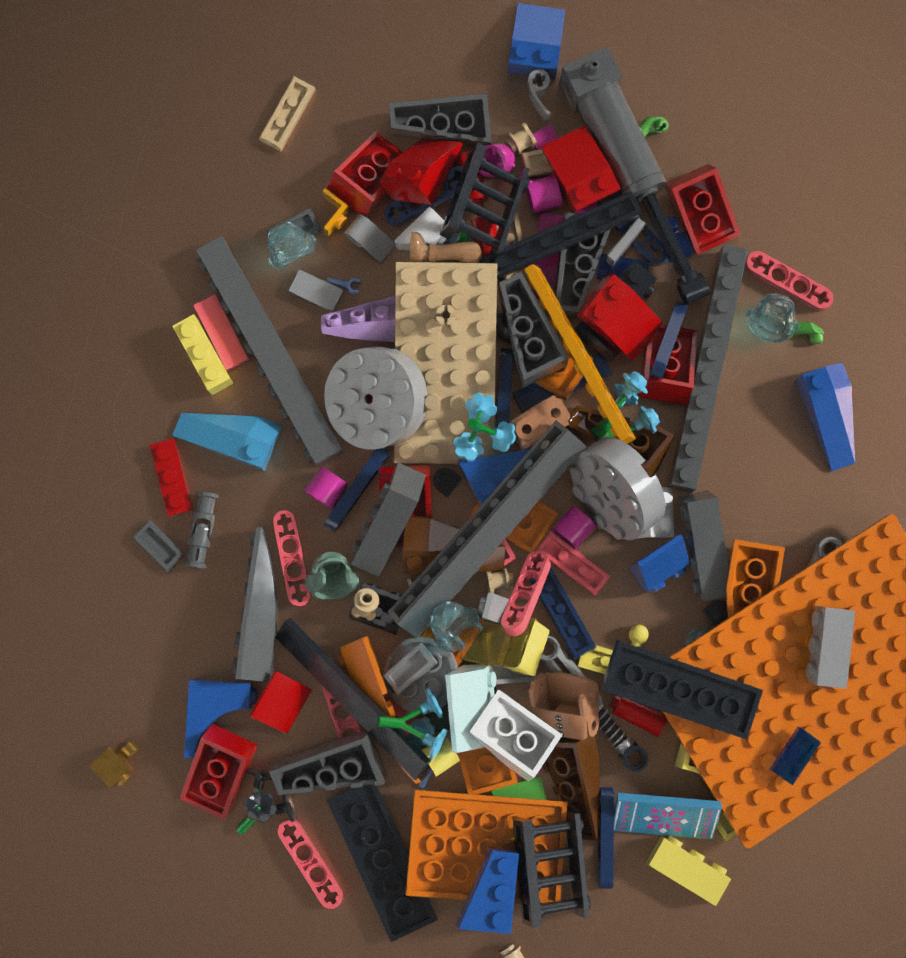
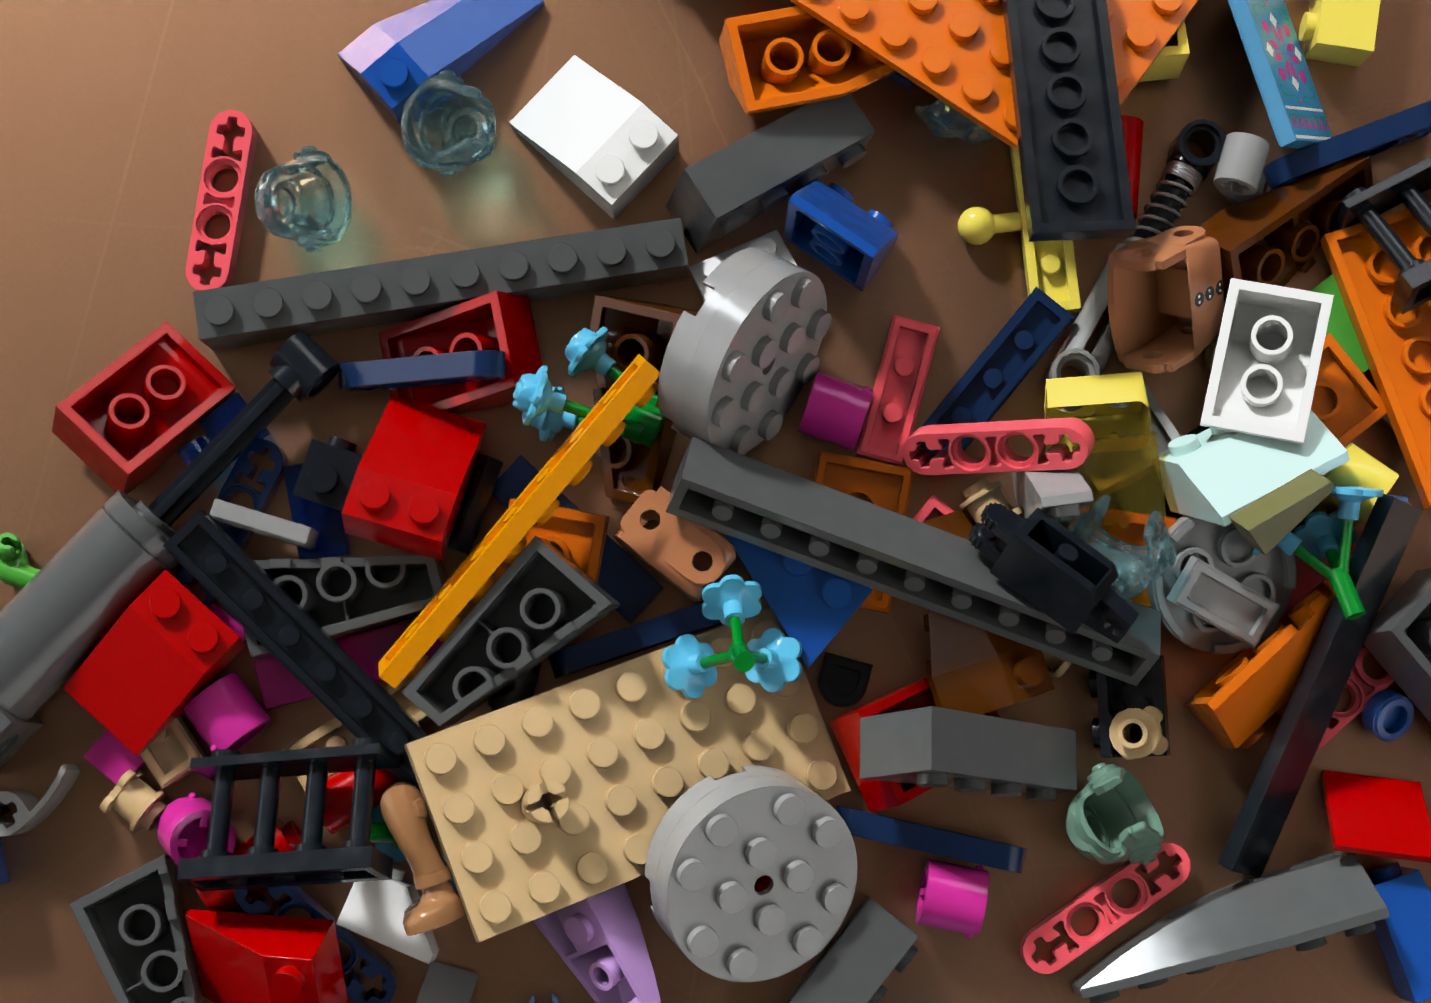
camera: 110 degrees left, 0 degrees up
black tile [702,600,728,627] -> none
bright green arm [789,321,824,344] -> none
none -> clear light blue helmet [401,70,497,178]
none -> white slope [509,55,679,220]
none -> black hinge [968,502,1139,643]
none -> light grey panel [1213,132,1270,204]
none -> olive piece [1229,469,1336,555]
none -> blue tile [1362,689,1414,742]

